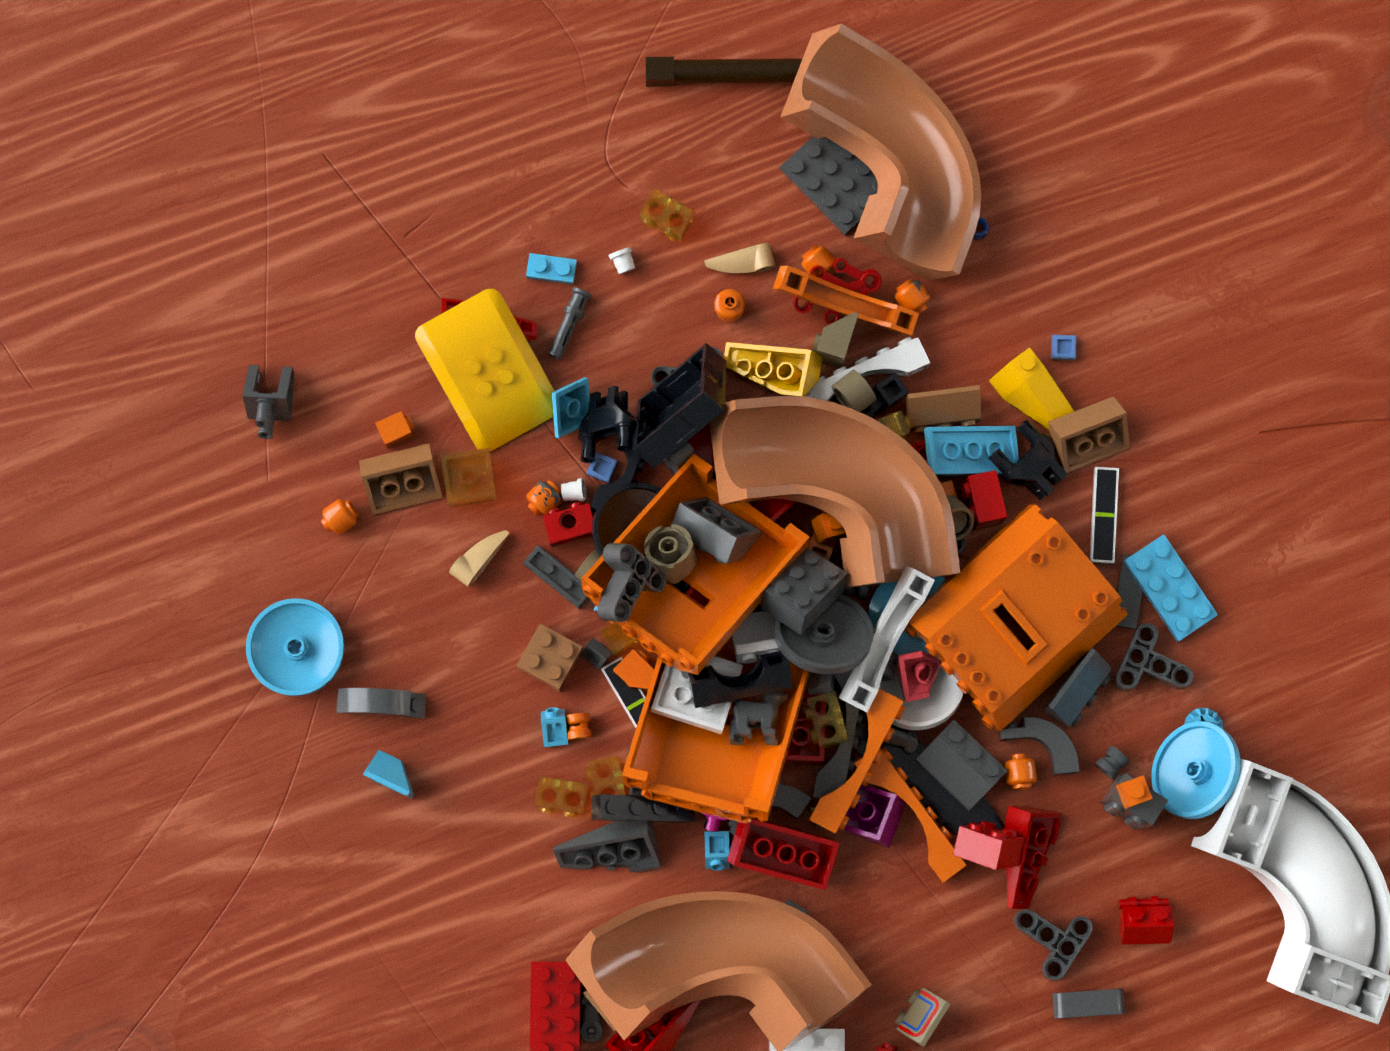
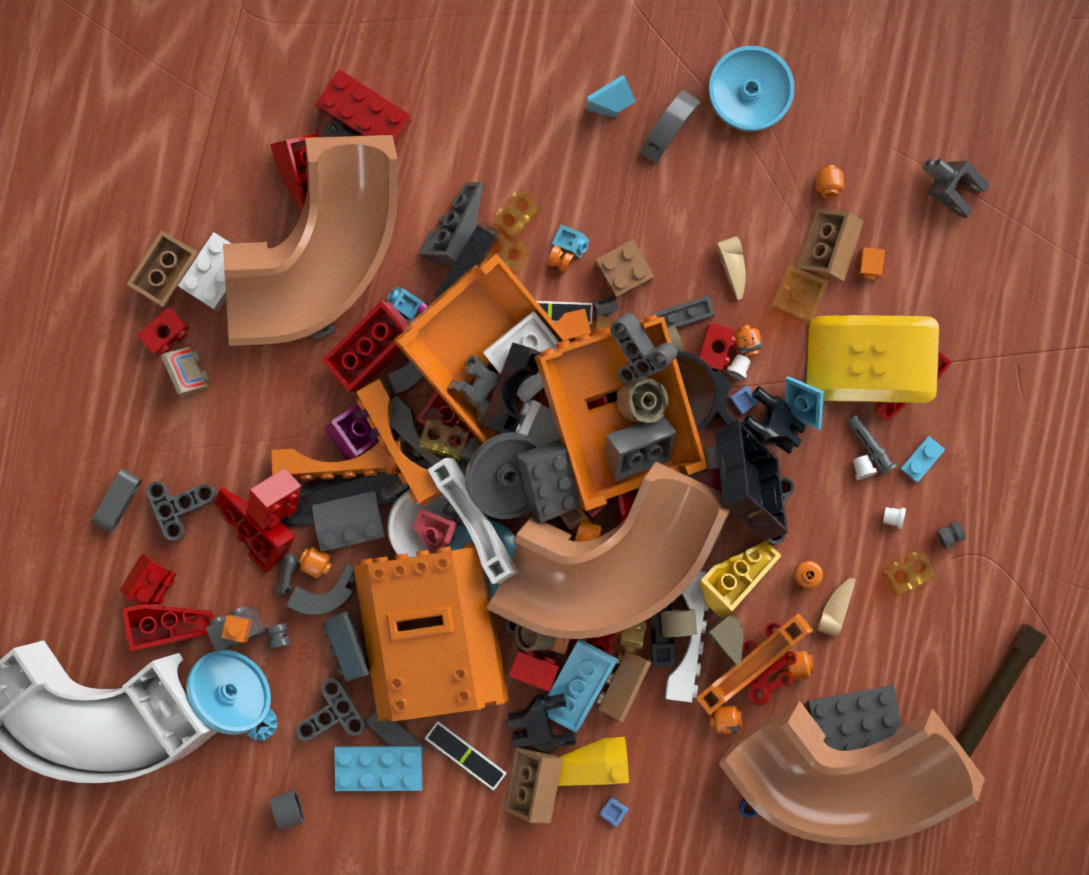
camera: 125 degrees right, 5 degrees up
none -> red wedge [122,604,214,651]
none -> dark grey piece [270,790,305,831]
none -> dark grey piece [274,553,300,596]
none -> white piece [853,455,877,480]
none -> dark grey wheel [936,521,966,549]

